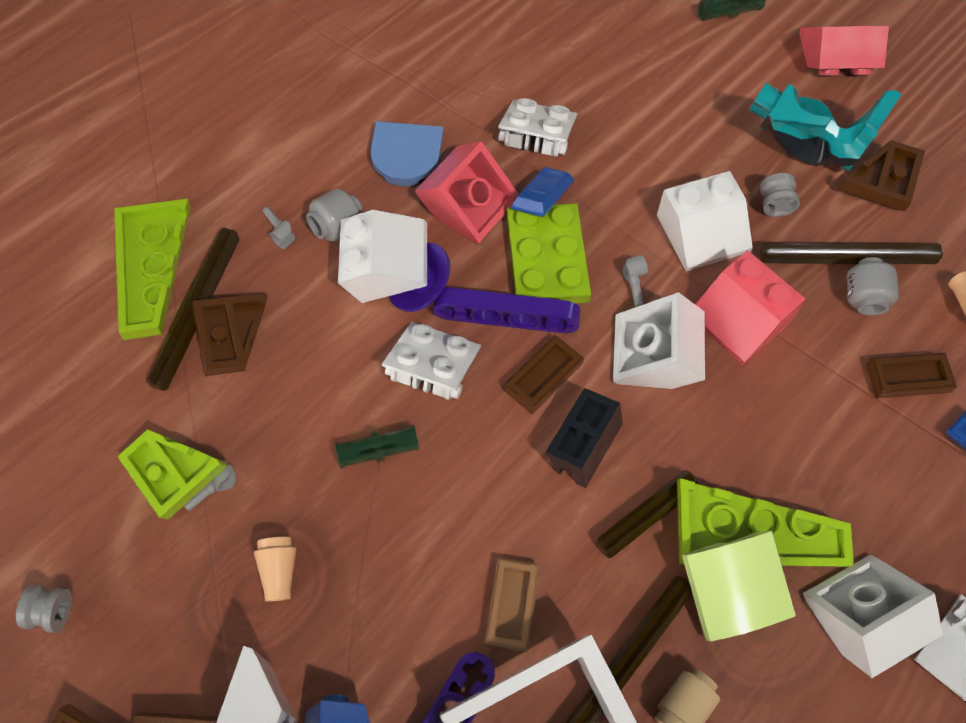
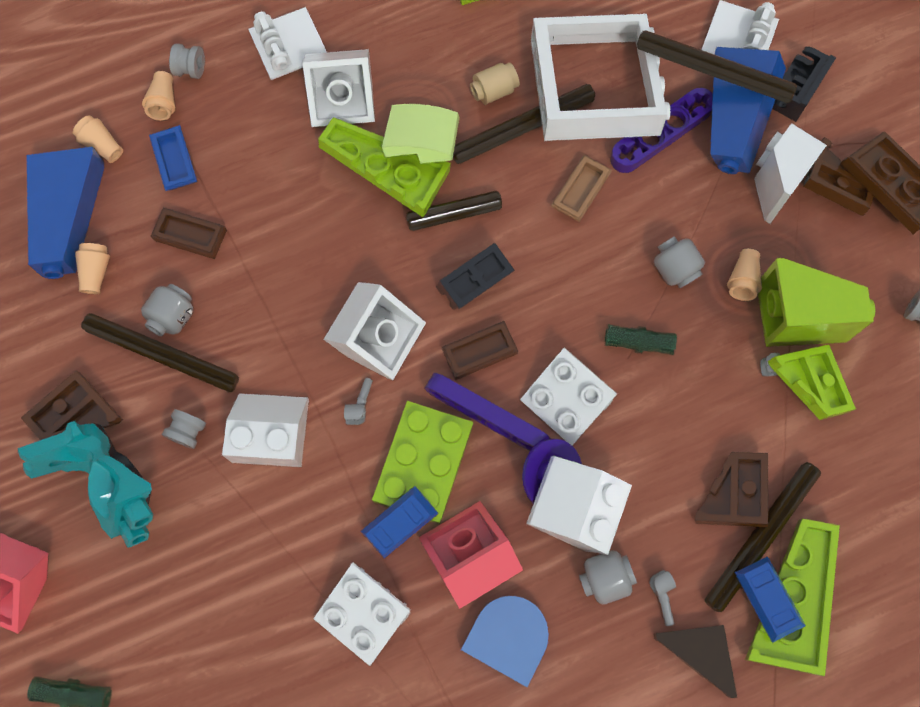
camera: 155 degrees left, 10 degrees up
coral slope [695,250,806,365] -> none
none -> light grey head [653,236,705,289]
none -> dark brown tile [654,625,737,698]
none -> blue tile [735,556,806,643]
none -> lime slope [758,258,875,347]

